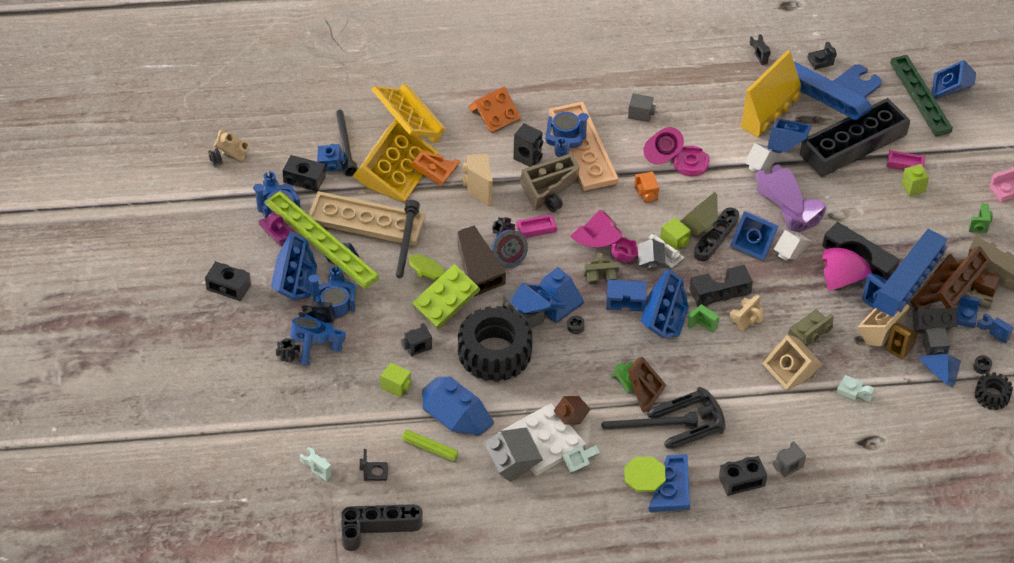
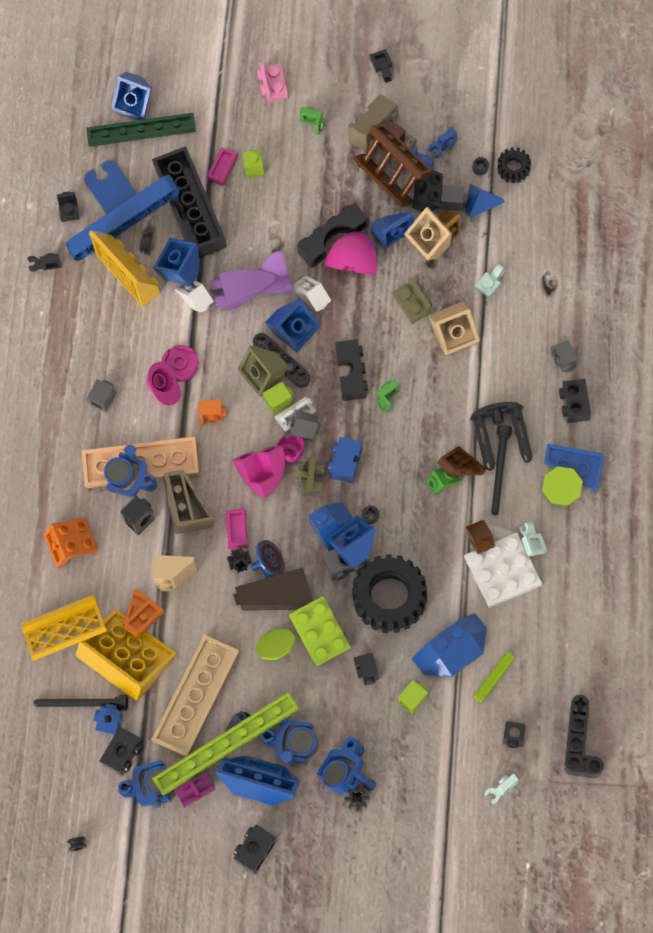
camera: 70 degrees left, 20 degrees up
tan hips [214,129,250,161] -> none
black plate [298,302,335,322] -> none
black piece [396,200,420,279] -> none
dark grey slope [484,427,543,482] -> none
black bush [545,193,563,212] -> none
blue wedge [641,269,689,338] -> none
tan hips [730,295,764,332] -> none
blue brick [873,228,948,317] -> none

